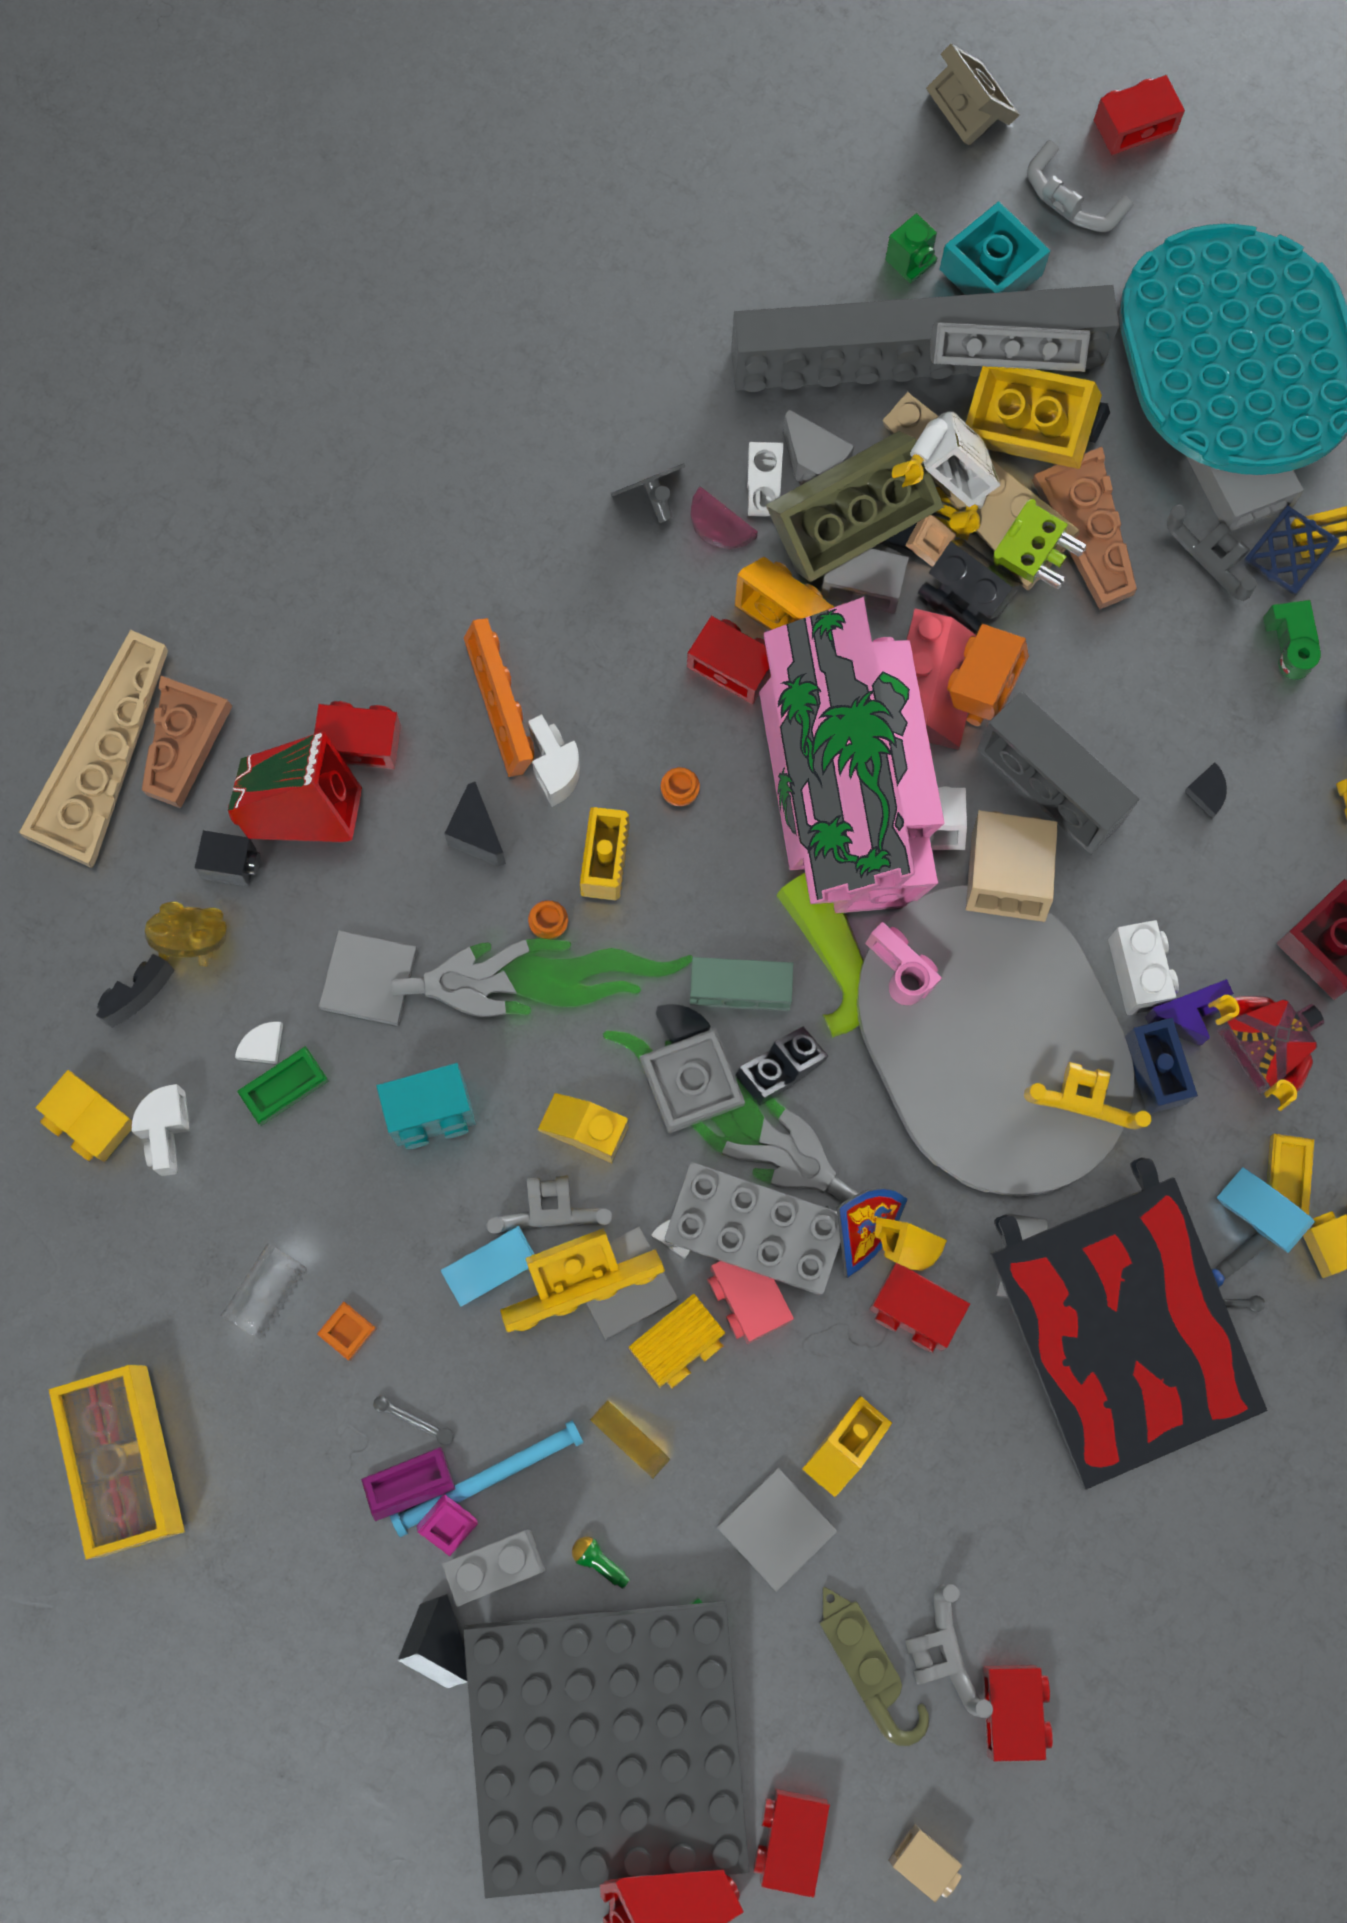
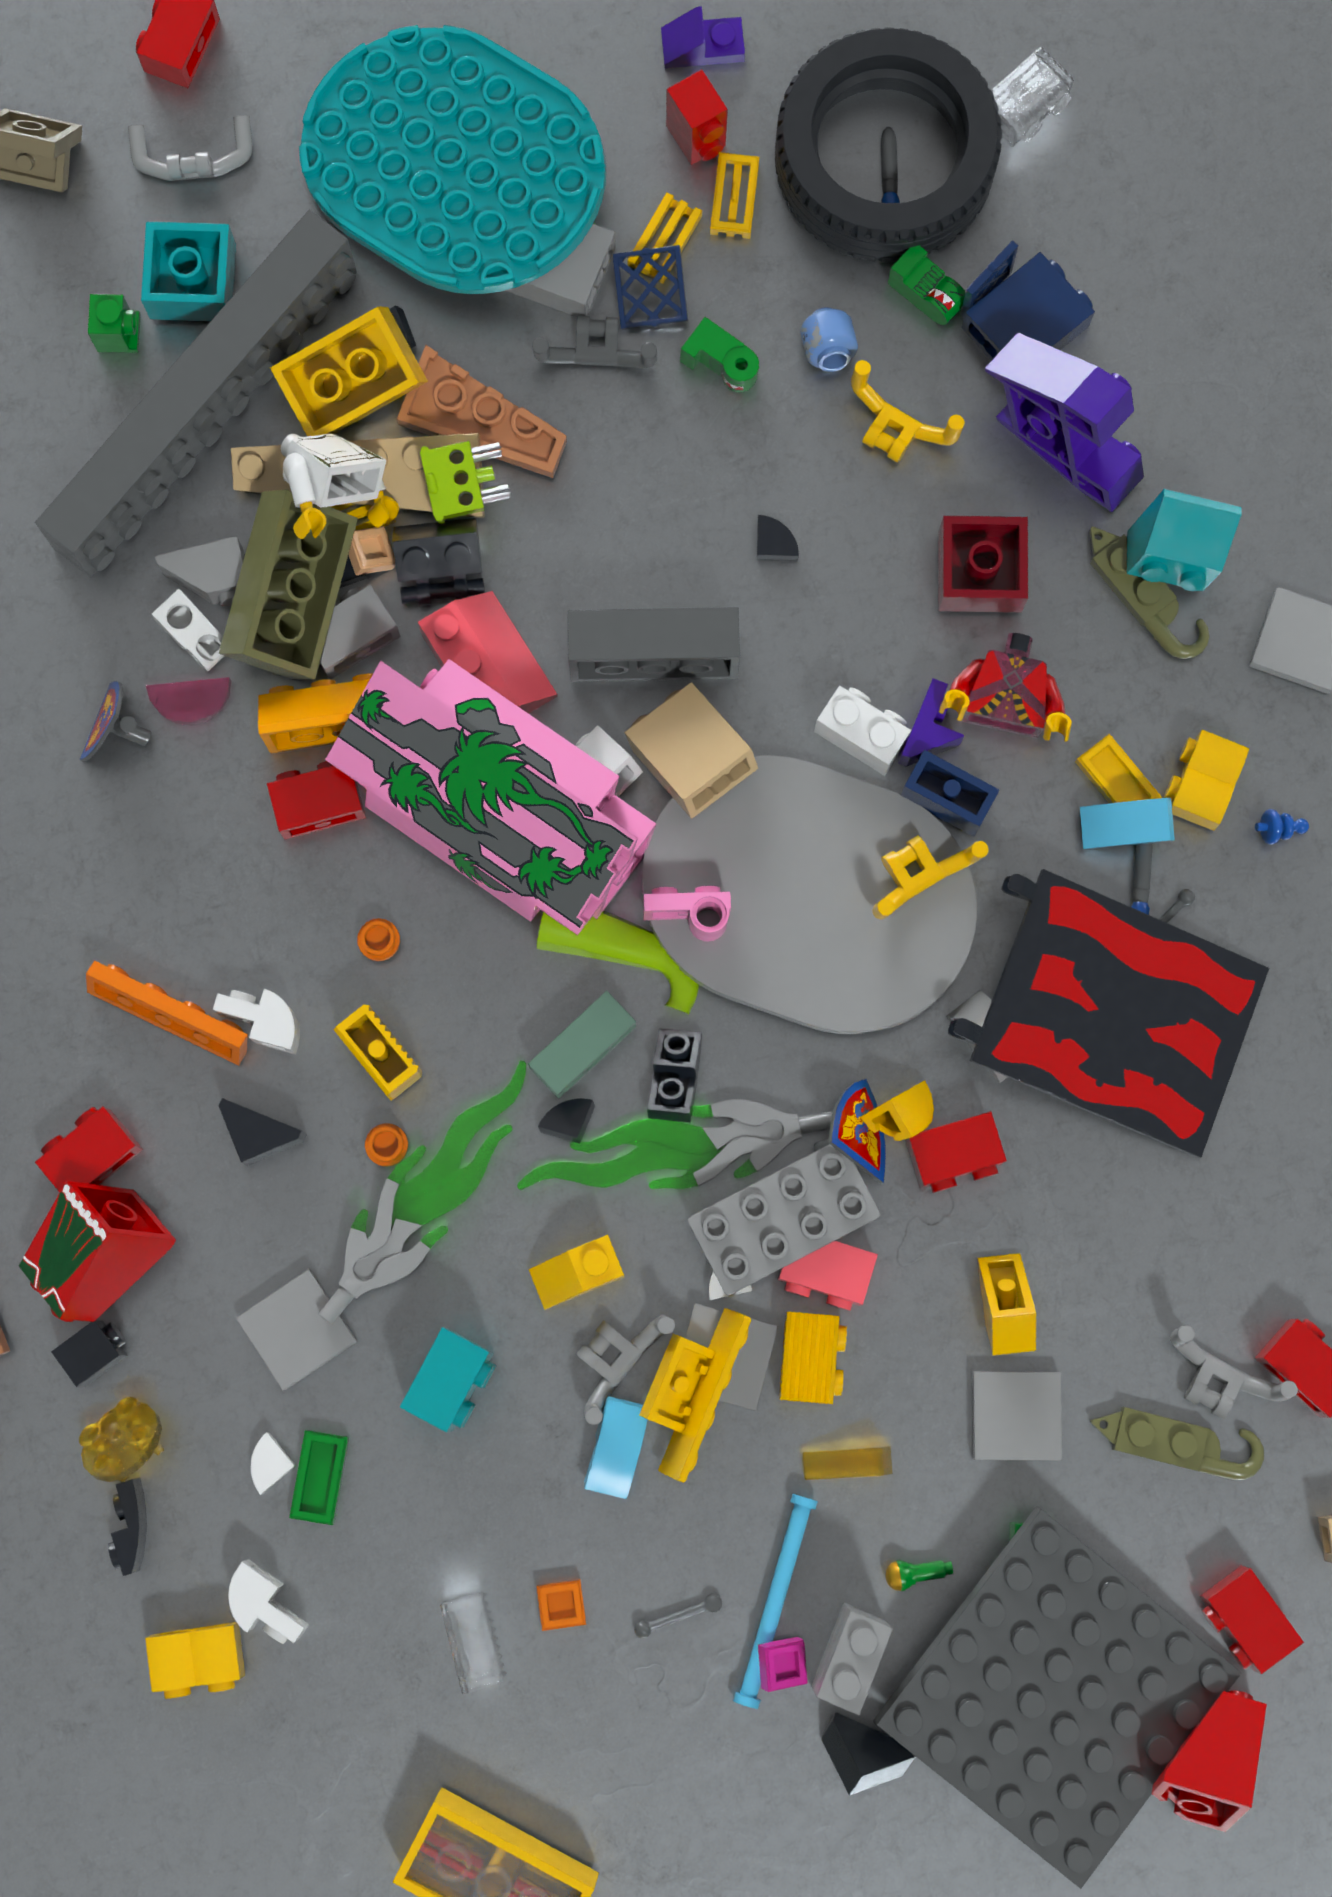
camera: 45 degrees left, 5 degrees up
magenta tile [361,1447,455,1522] -> none
light grey tile [640,1028,745,1134] -> none
light grey brick [930,322,1090,372] -> none
orange brick [947,624,1029,726] -> none

